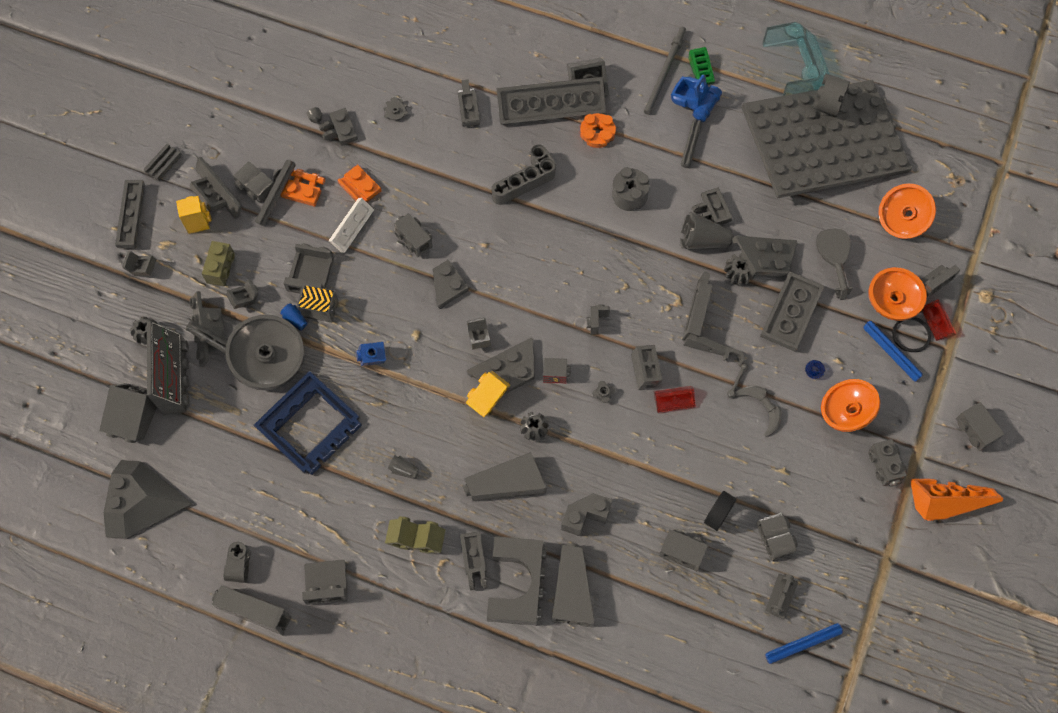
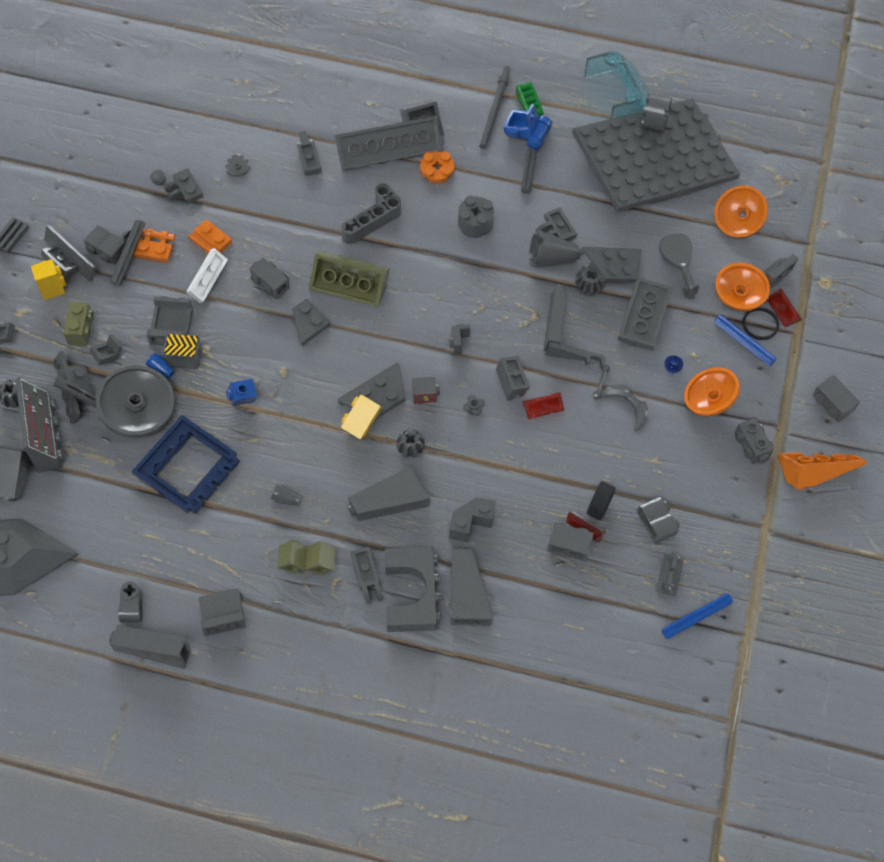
camera: 10 degrees left, 5 degrees down
dark grey bracket [467,317,491,350] -> none
none -> olive slope [309,251,390,307]
none -> clear red slope [566,511,606,542]

